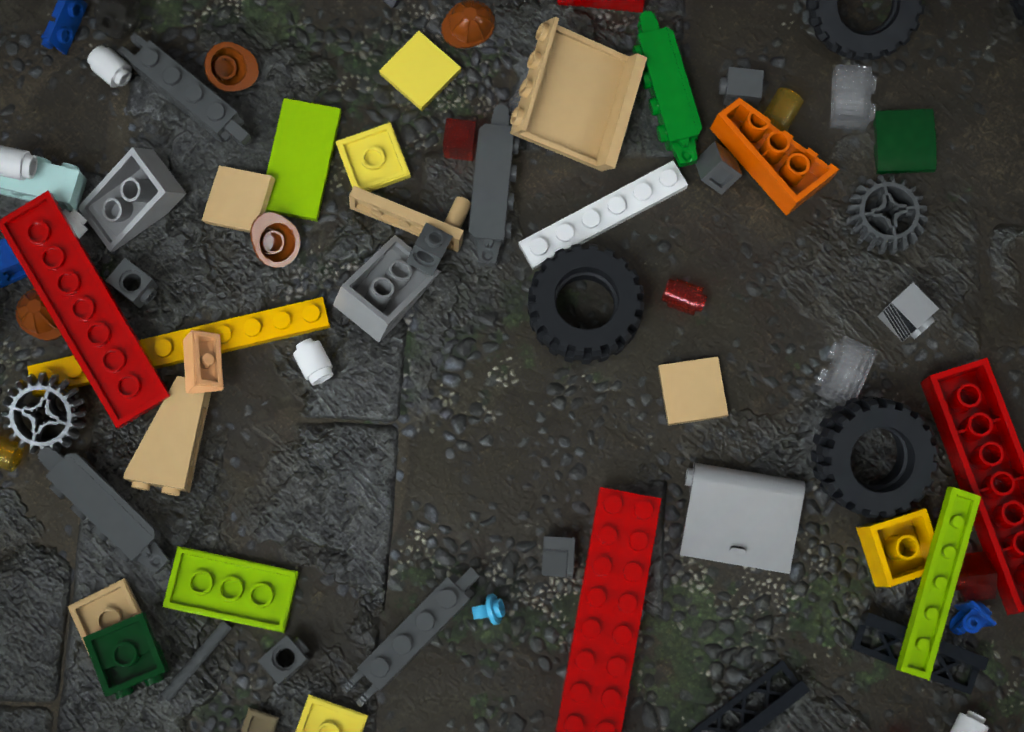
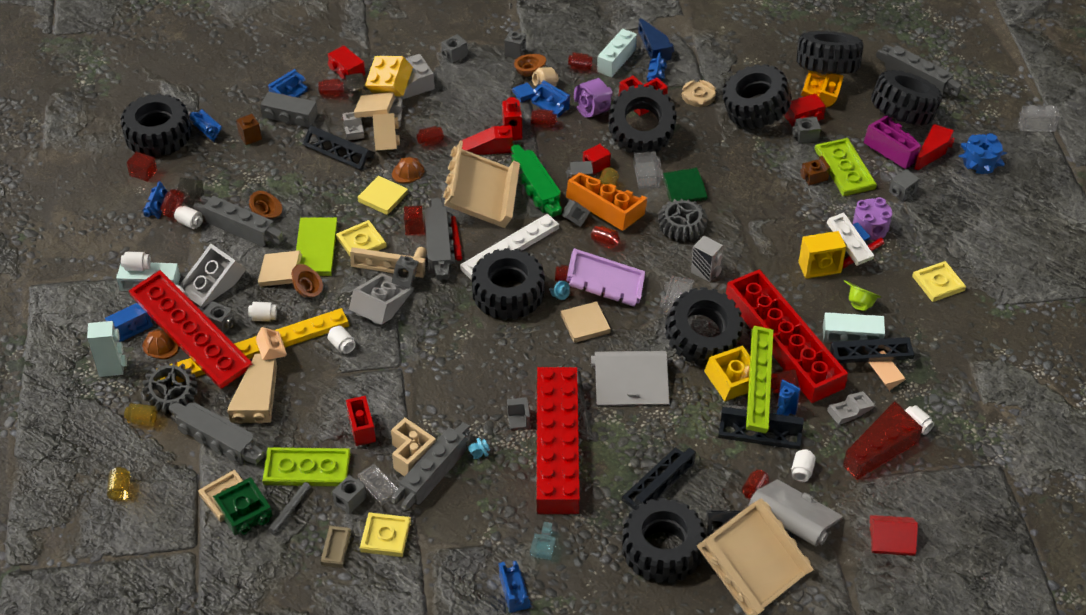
camera: 10 degrees left, 30 degrees down
none -> clear red brick [160,189,184,217]
none -> white brick [248,302,277,322]
none -> red brick [346,395,376,446]
none -> clear tile [357,464,398,505]
none -> tan brick [391,418,436,476]
none -> red bar [450,216,463,261]
none -> medium azure plate [549,281,570,300]
none -> lavender hinge [566,248,645,307]
none -> red brick [583,144,611,175]
none -> clear red brick [591,226,620,249]

